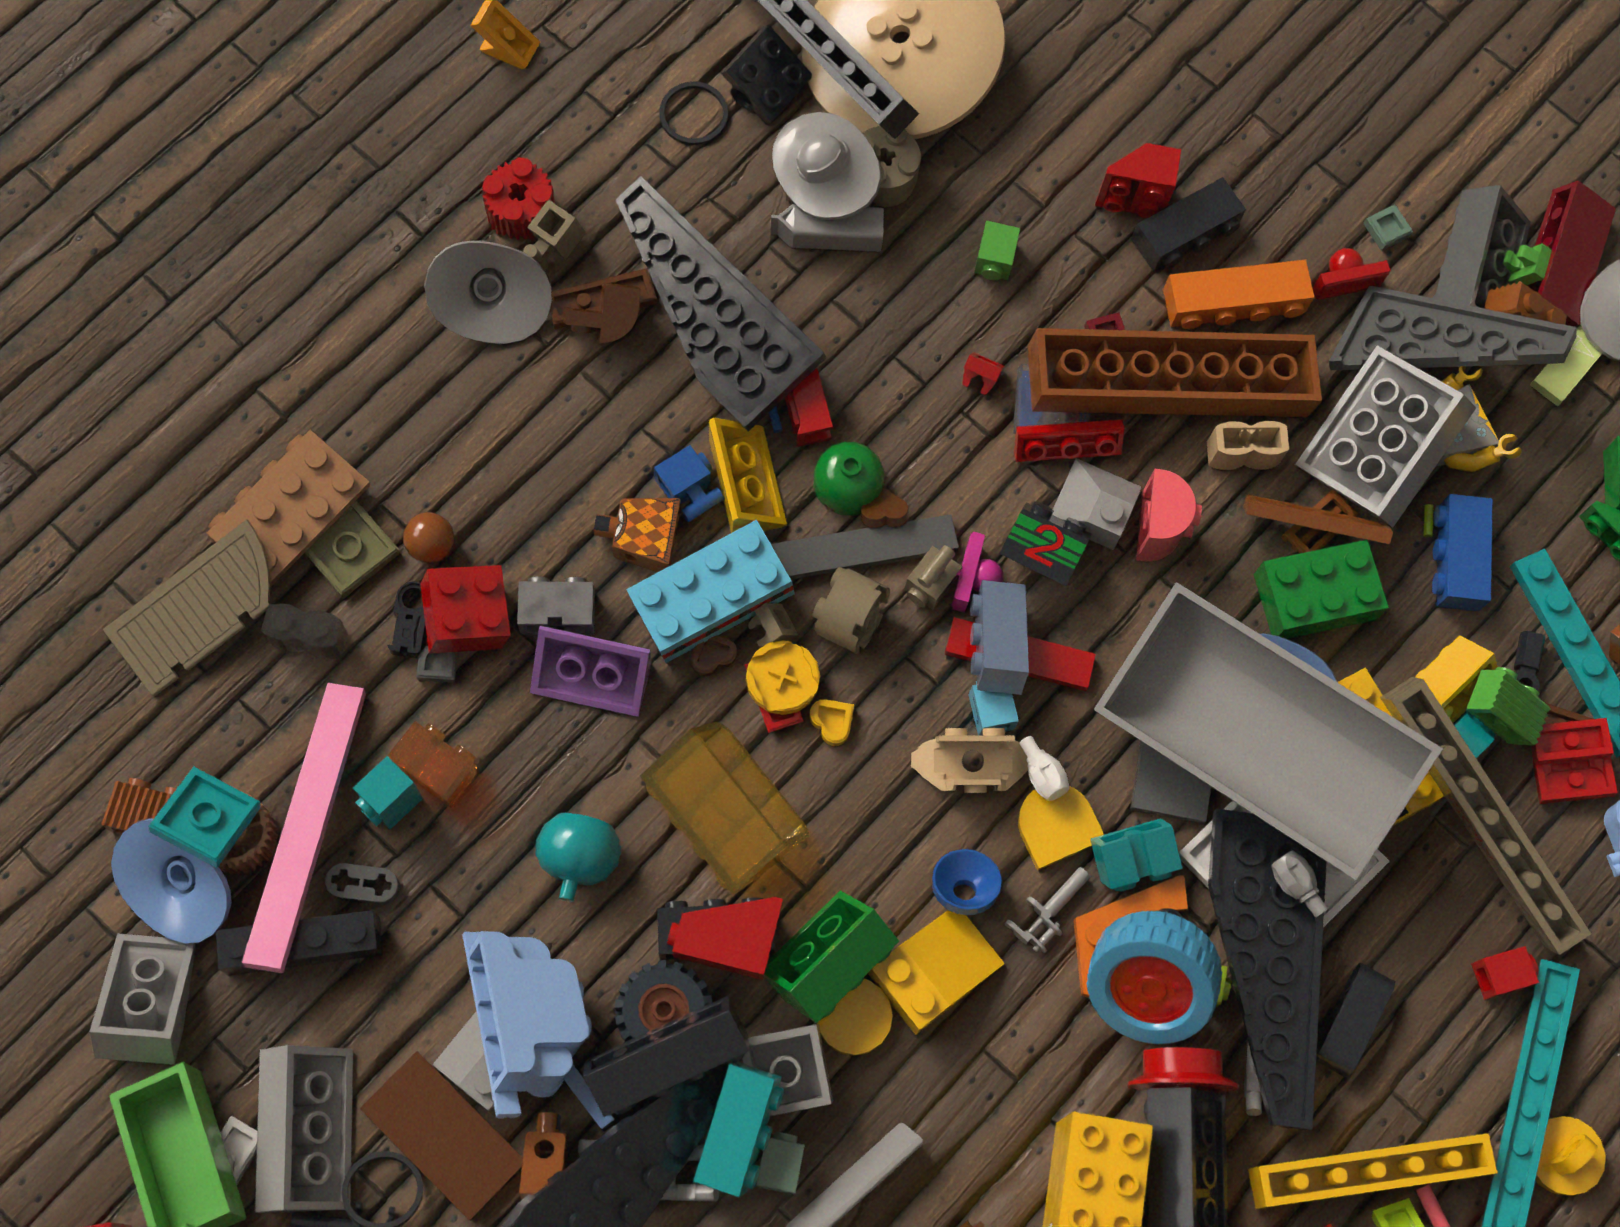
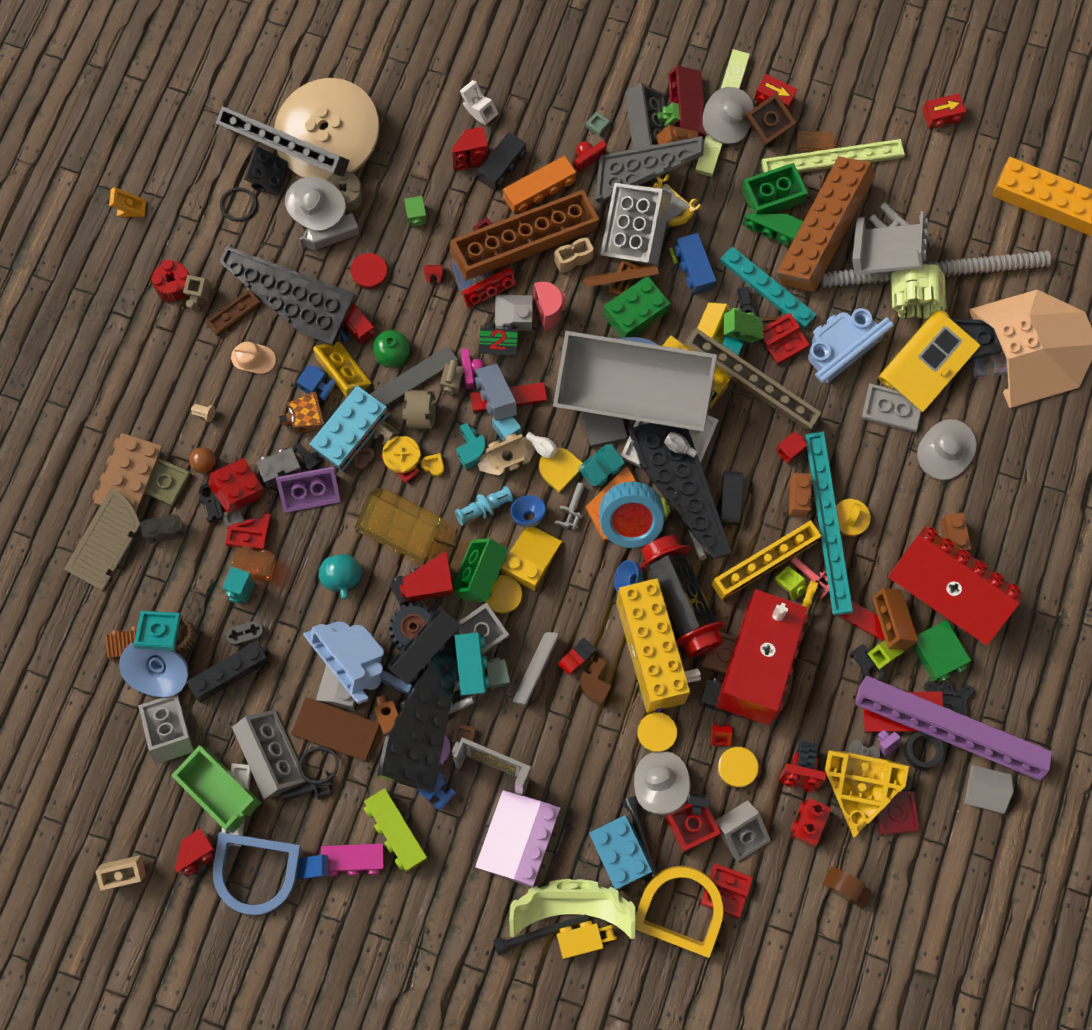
camera: 20 degrees left, 0 degrees up
bright pink tile [242,683,366,973] -> none
light grey hat [424,241,552,344] -> none
reddish brown brick [563,282,641,343] -> none
reddish brown tile [861,487,909,528] -> none
none -> tan piece [191,404,215,422]
none -> red wing [225,514,271,551]
none -> light nougat piece [231,342,276,374]
none -> black piece [294,443,320,471]
none -> red tile [350,253,387,289]
none -> medium azure piece [455,486,513,526]
none -> teal brick [456,423,485,470]
none -> white brick [460,80,498,125]
none -> leg [558,637,596,675]
none -> blue piece [614,560,644,592]
none -> dark orange brick [789,473,813,517]

